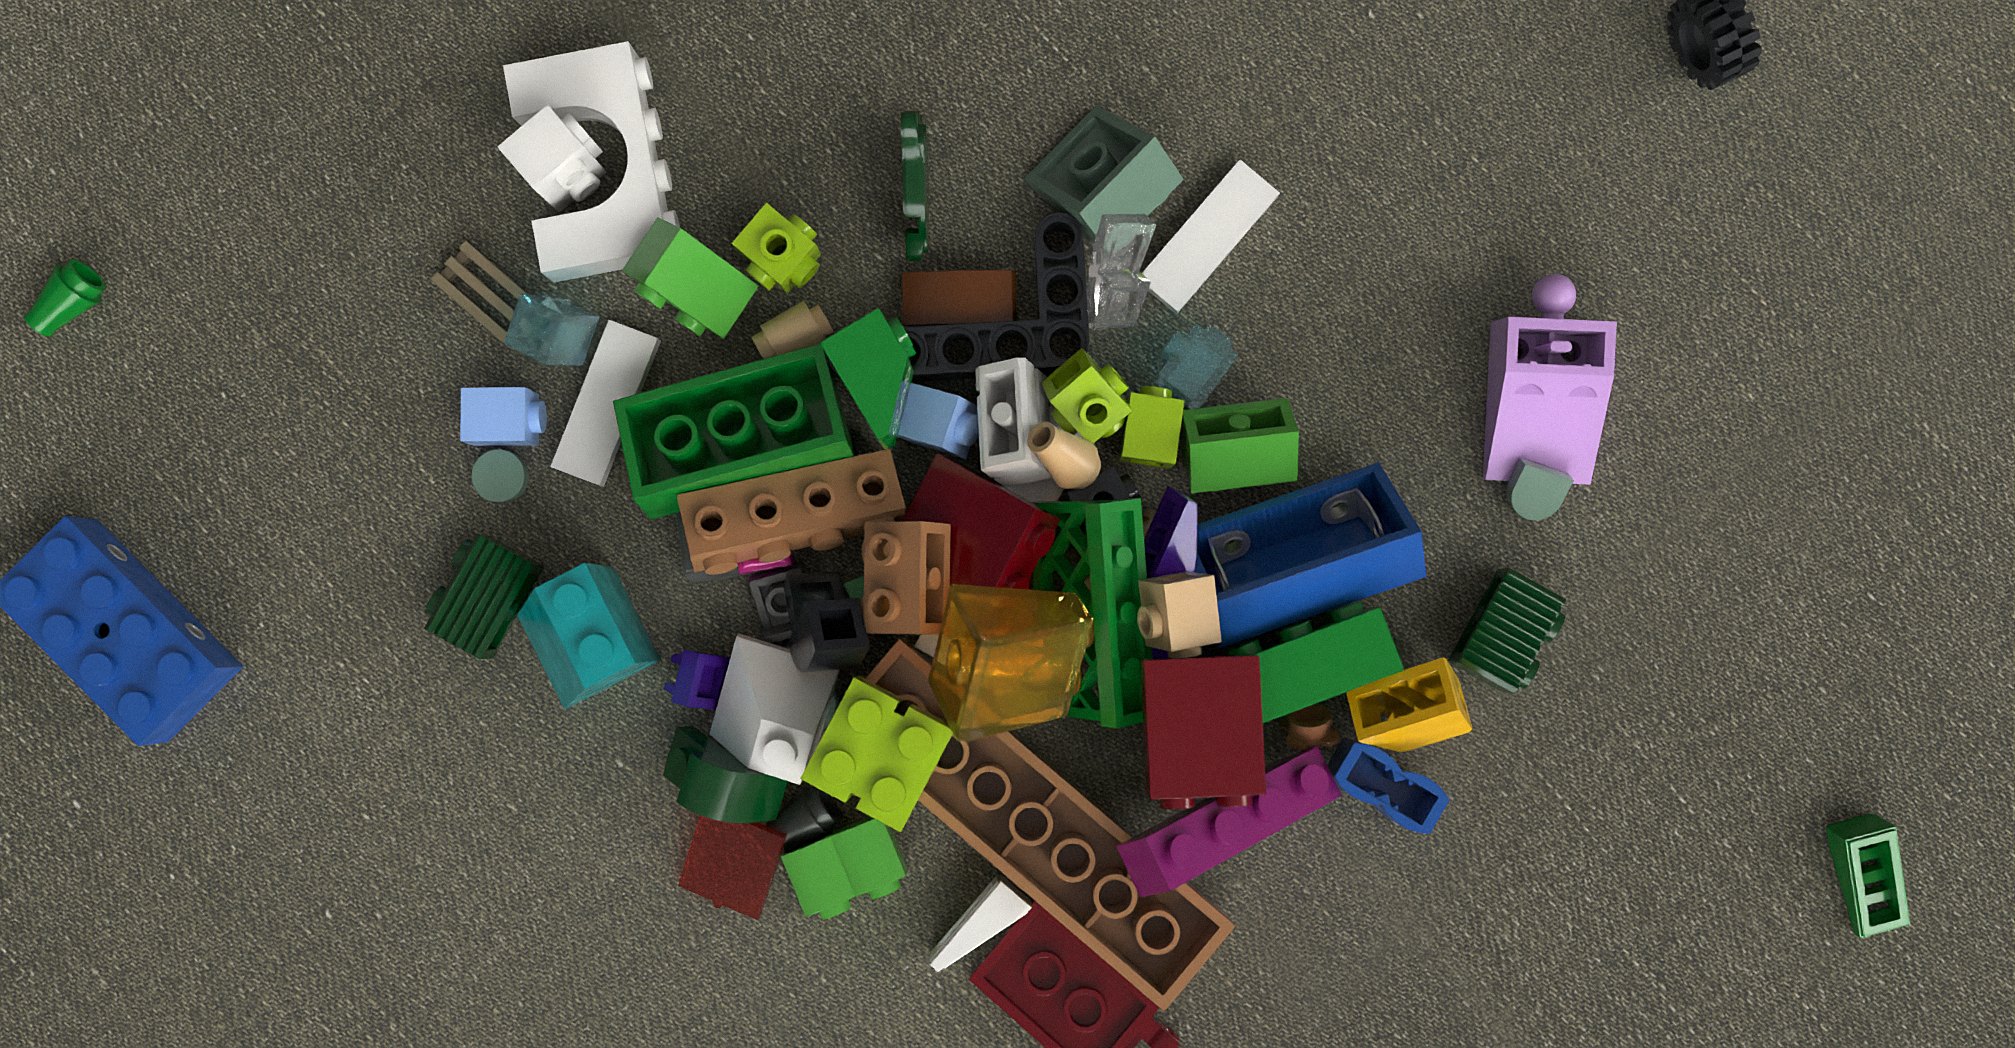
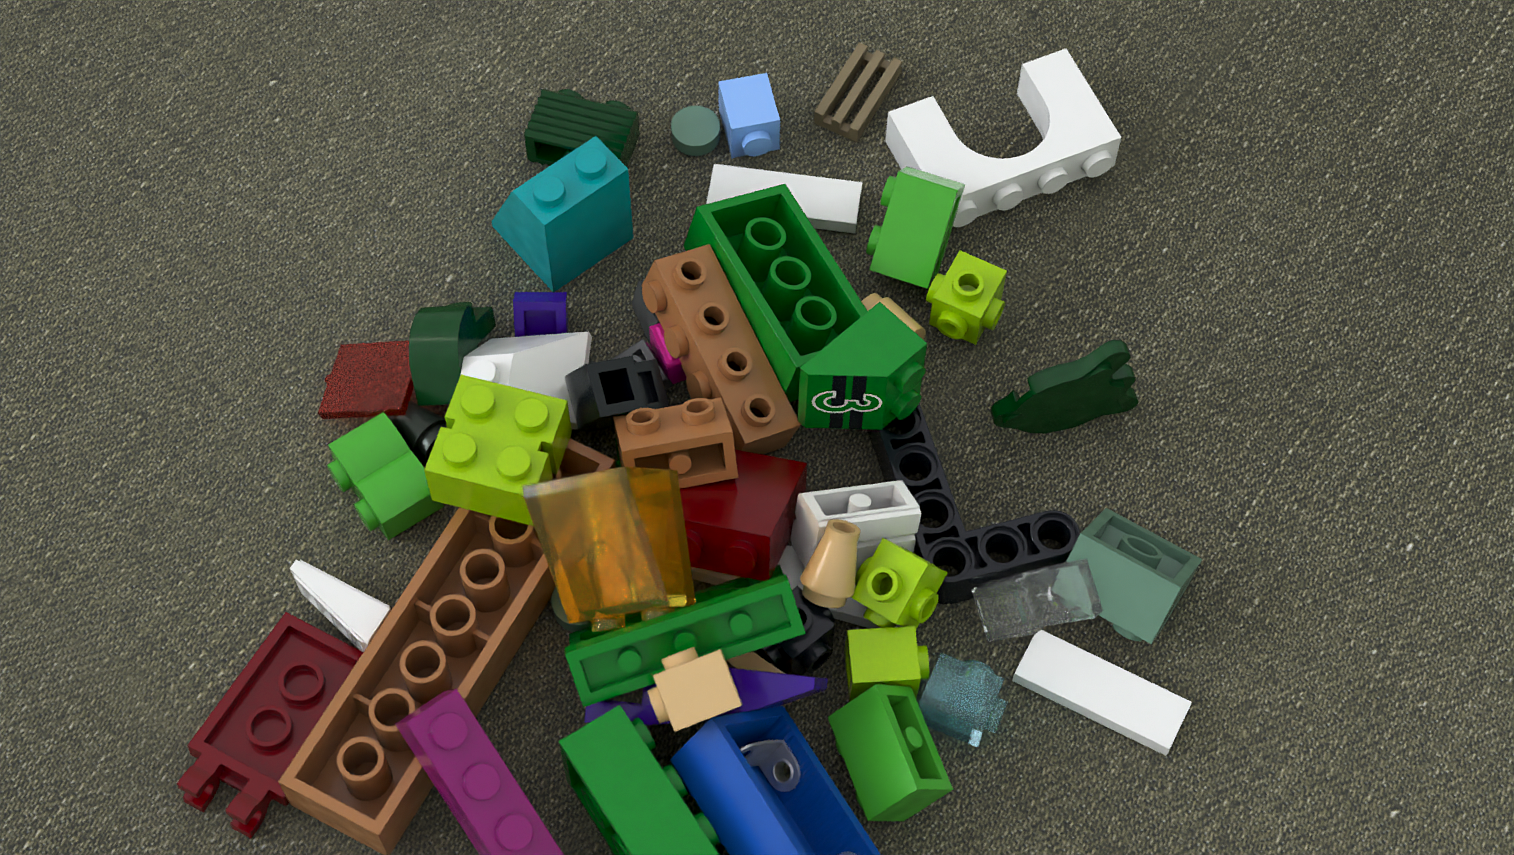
camera: 75 degrees right, 25 degrees down
white brick [497,104,607,213] -> none
clear light blue brick [504,293,600,365] -> none
light blue brick [898,383,979,459] -> none
reddish brown slope [902,270,1016,327] -> none
dark red brick [1140,655,1266,809] -> none

